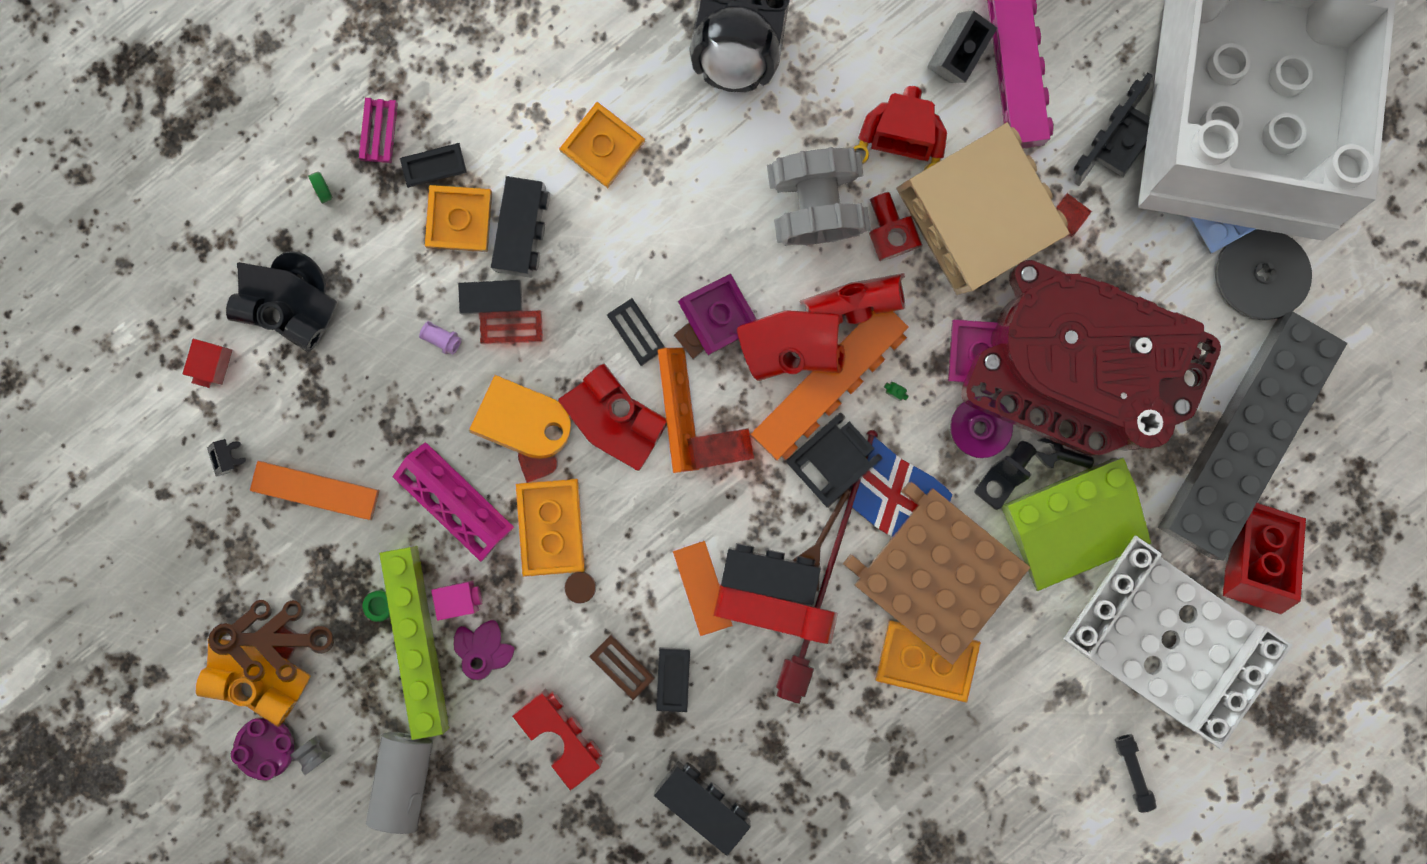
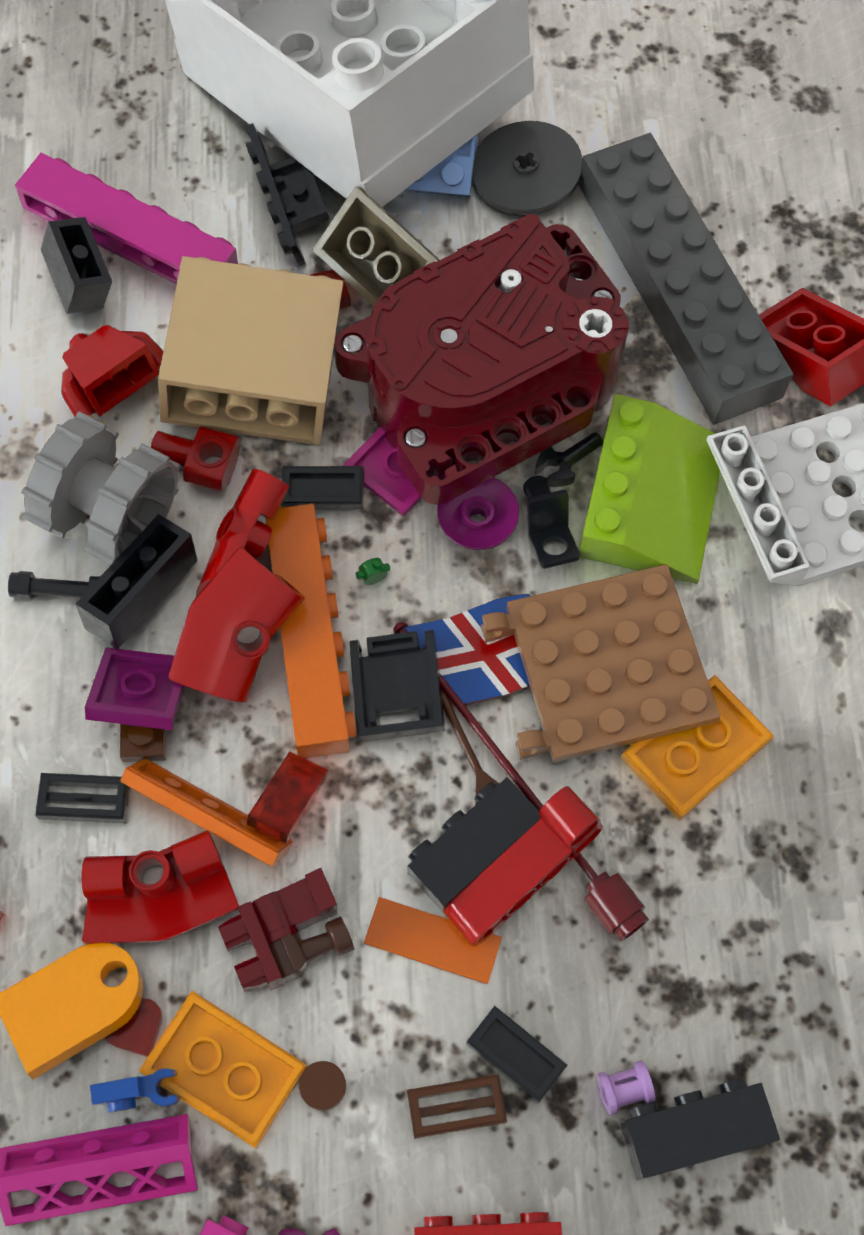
camera: 60 degrees left, 20 degrees down
none -> black bar [8,571,100,600]
none -> black brick [75,514,198,650]
none -> blue plate [90,1069,180,1113]
none -> dark red hips [218,868,355,991]
none -> black tile [281,466,365,509]
none -> dark tan slope [313,186,440,307]
none -> lavender bush [597,1060,655,1116]

